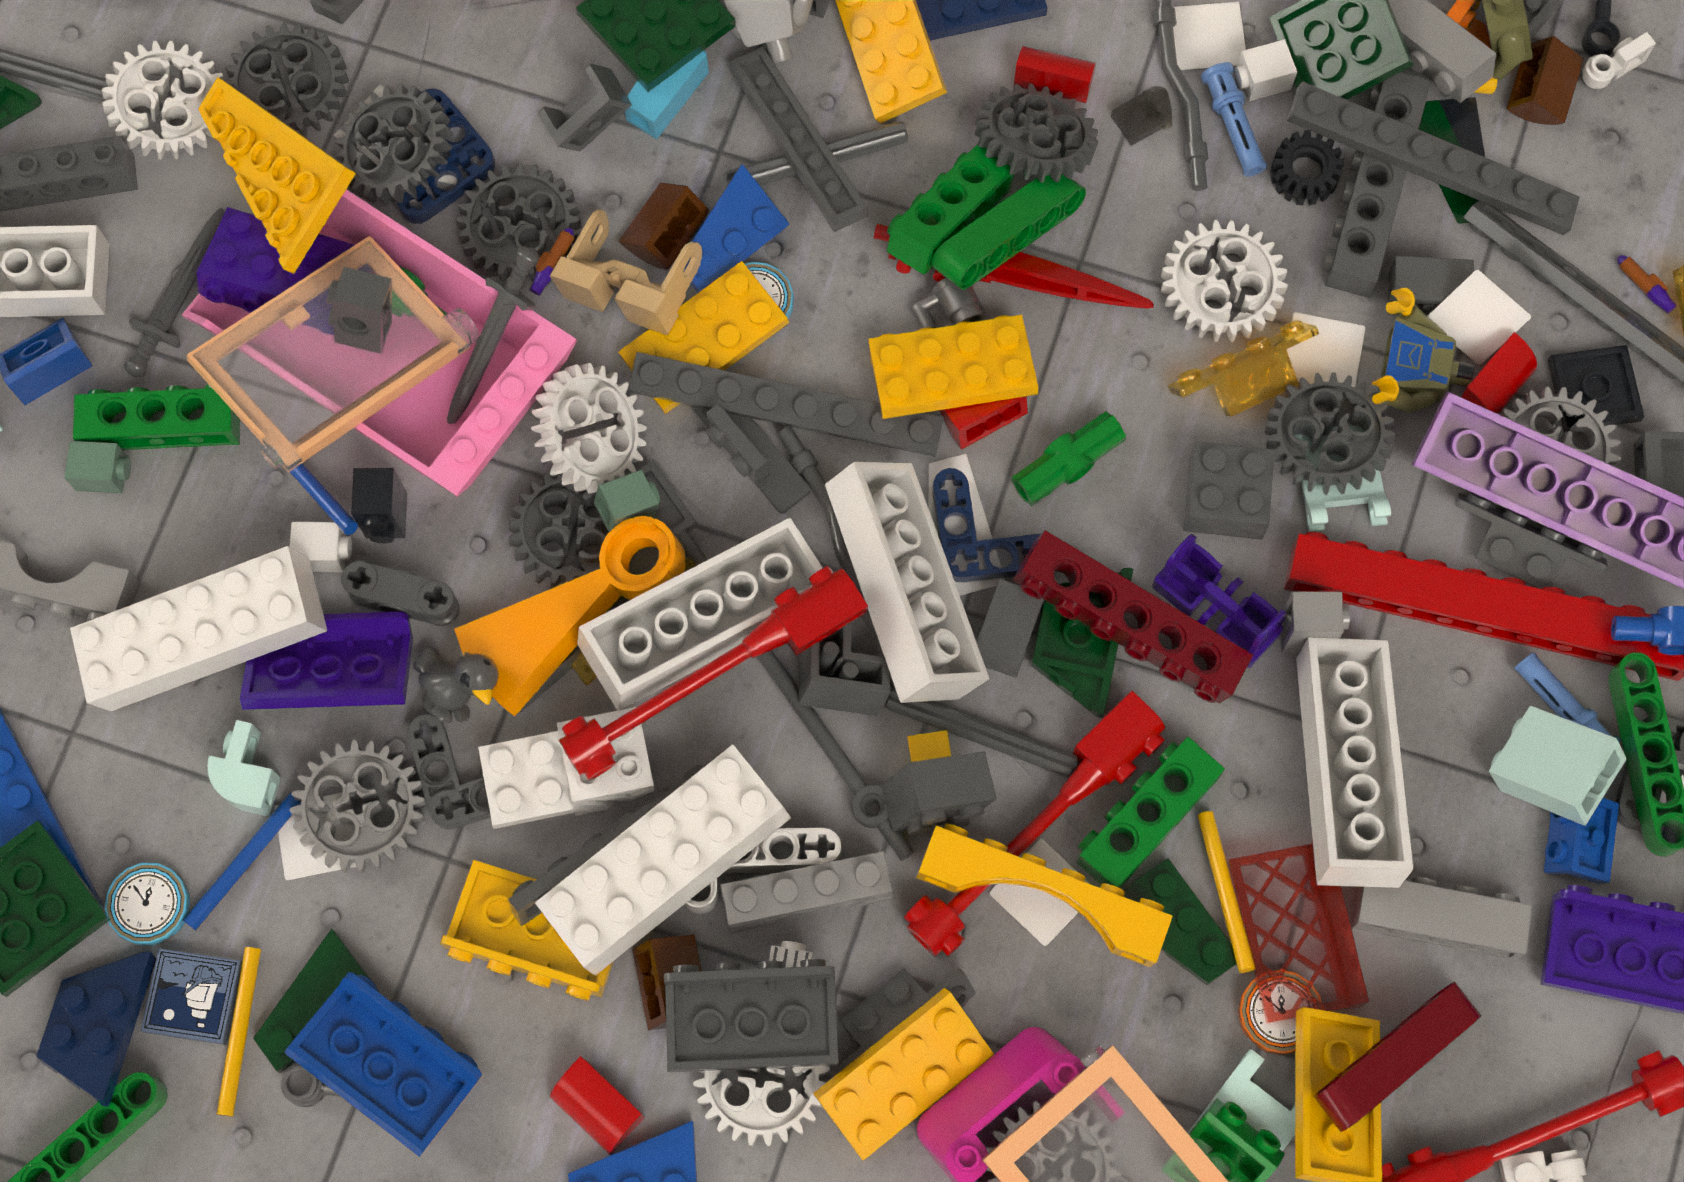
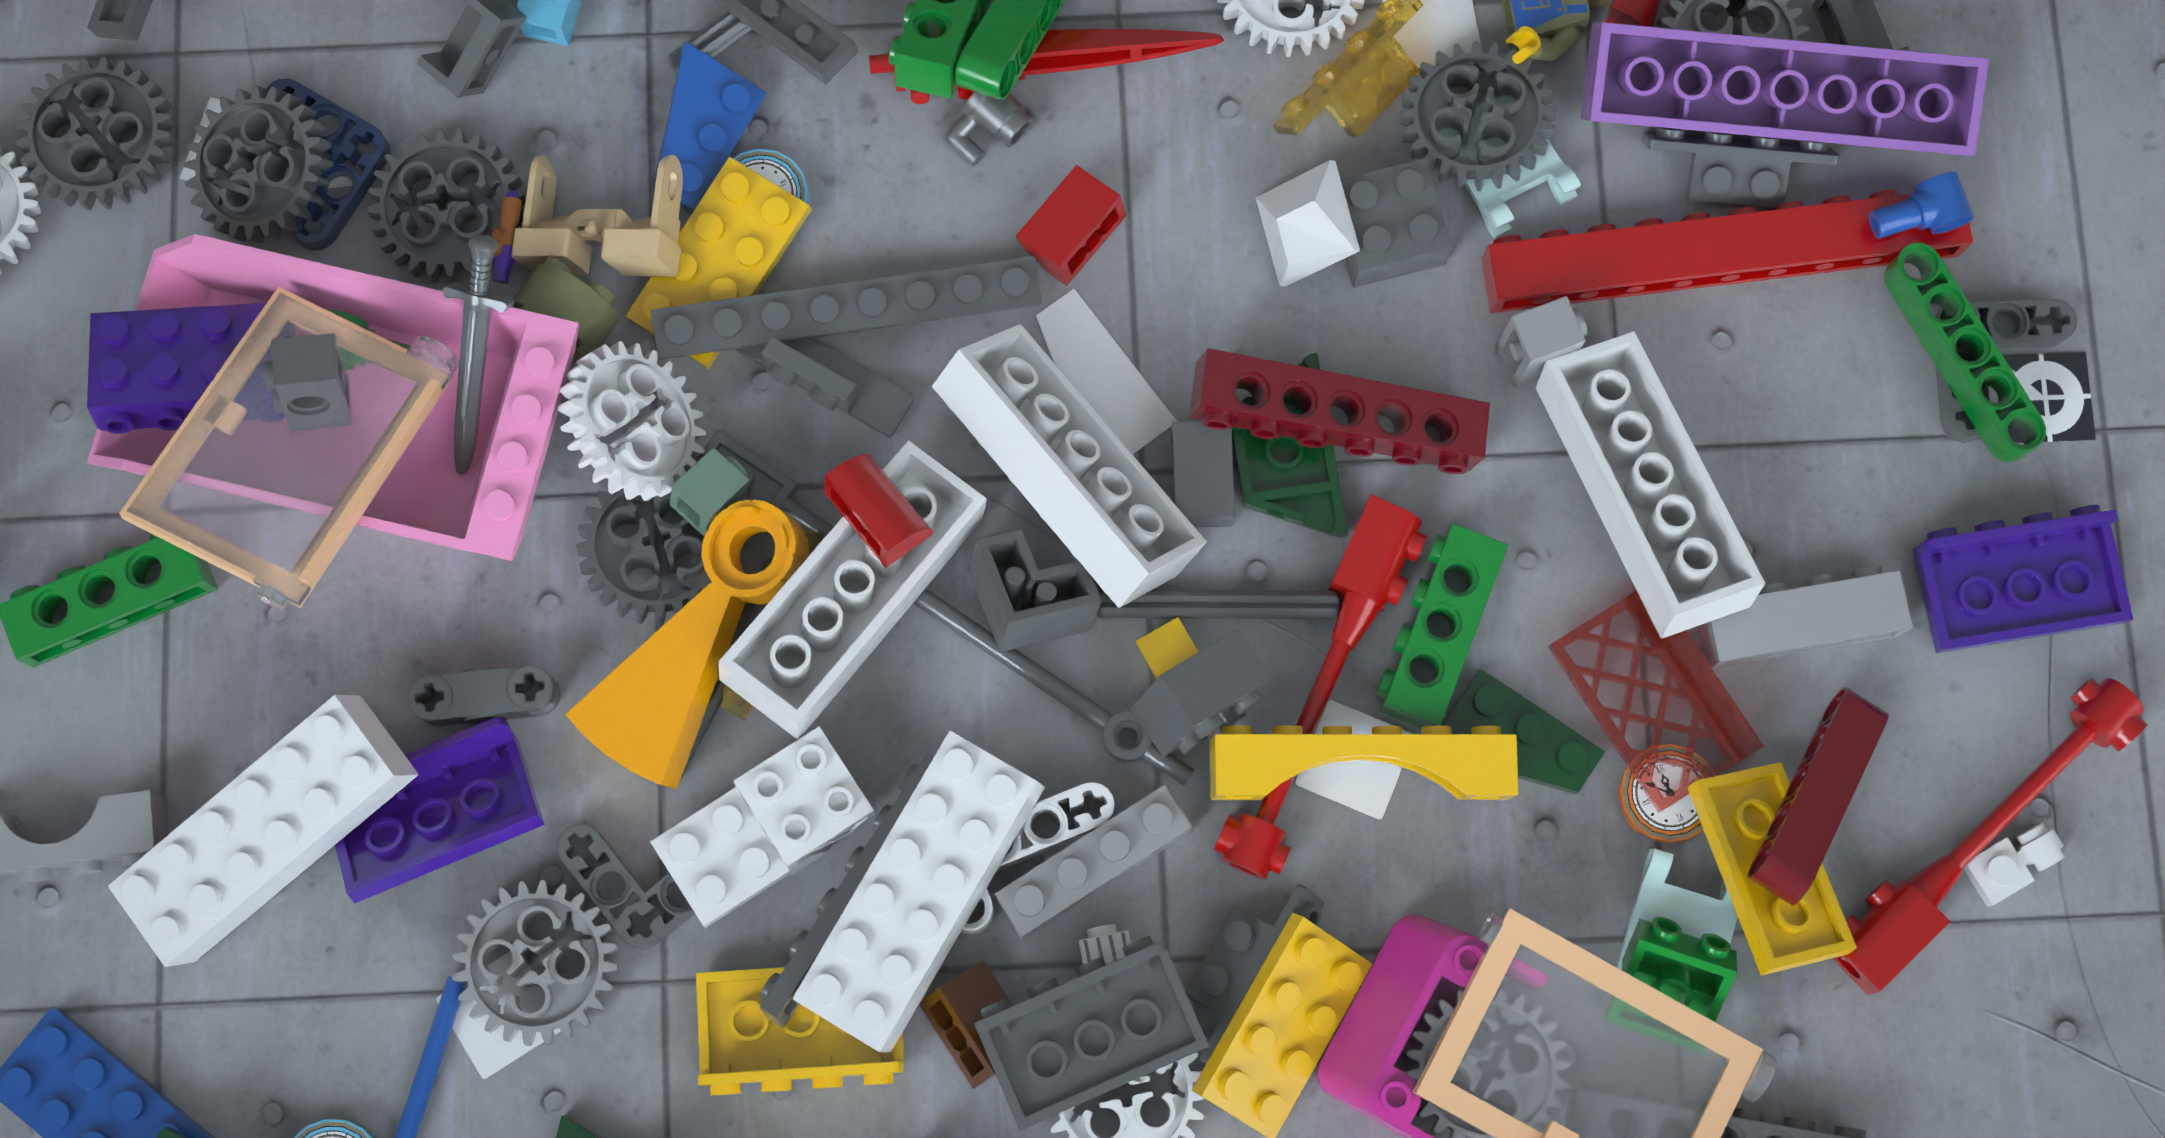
camera: 25 degrees left, 5 degrees up
sand green brick [64,441,131,493] -> none
dark grey sword [124,208,225,377] -> none
yellow wing [198,77,356,274] -> none
light aqua brick [207,720,281,817] -> none
blue bar [290,463,358,535] -> none
white brick [290,522,352,572] -> none
black brick [351,468,407,544] -> none
dark grey animal [413,646,499,723] -> none
red bar [558,566,868,781] -> none
reddish brown brick [618,182,710,270] -> none
dark grey bar [778,426,869,613] -> none
yellow bracket [868,314,1038,419] -> none
dark blue beam [932,468,1041,583] -> none
green piece [1011,411,1126,507] -> none
dark purple piece [1152,534,1287,668] -> none
yellow bar [1197,811,1255,973] -> none
light aqua brick [1489,706,1627,826] -> none
medium blue pin [1514,652,1622,743] -> none
blue bracket [1544,798,1619,884] -> none
none -> olive brick [512,257,618,367]
none -> red brick [824,454,933,568]
none -> white slope [1256,160,1360,287]

